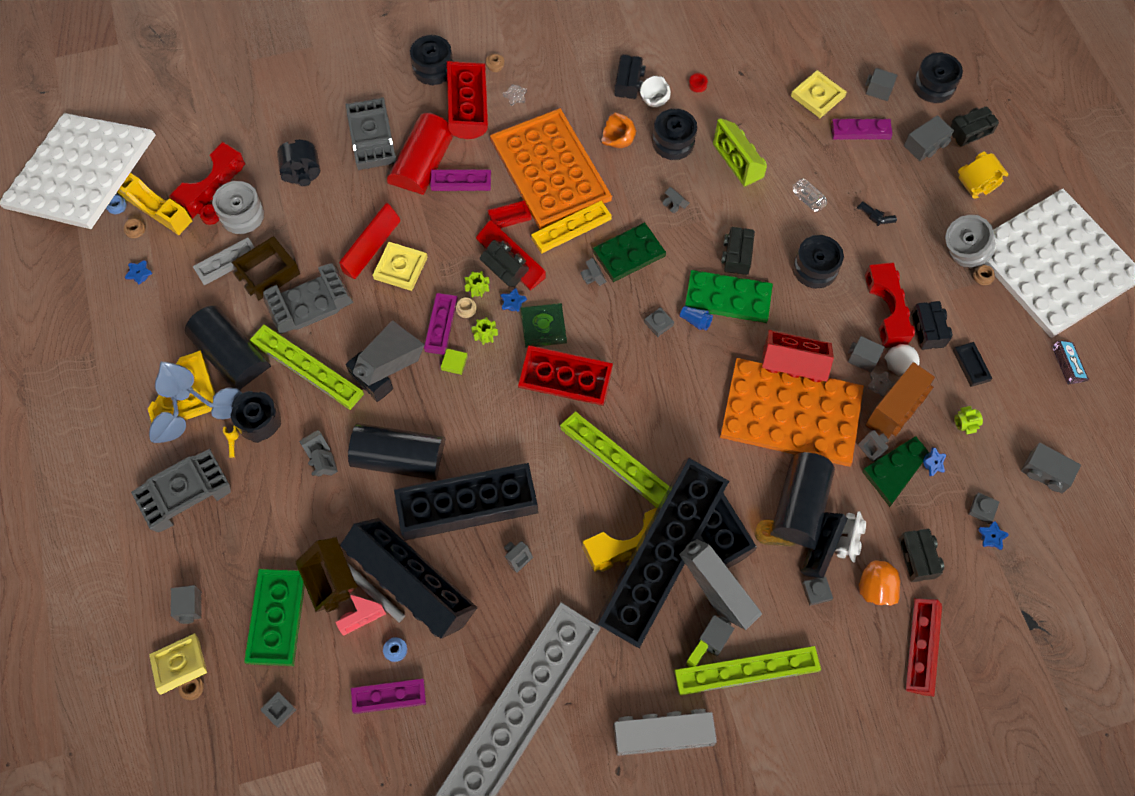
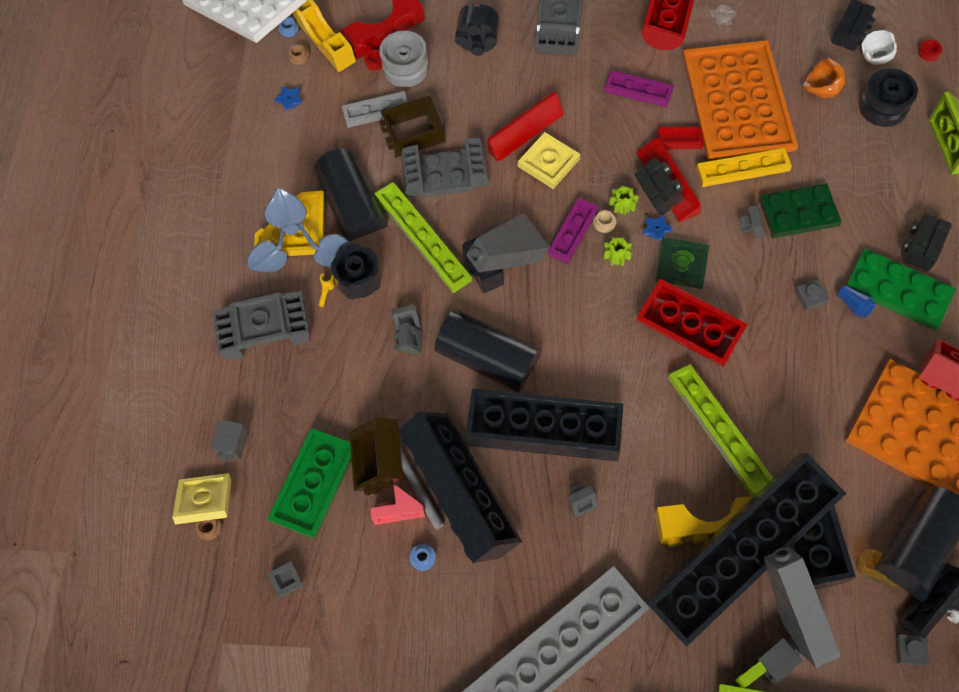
camera: 25 degrees right, 0 degrees up
magenta plate [351,679,427,714] -> none
red brick [387,113,454,195] -> none
lime tile [441,349,468,375] -> none
dark grey tile [663,187,689,213] -> none

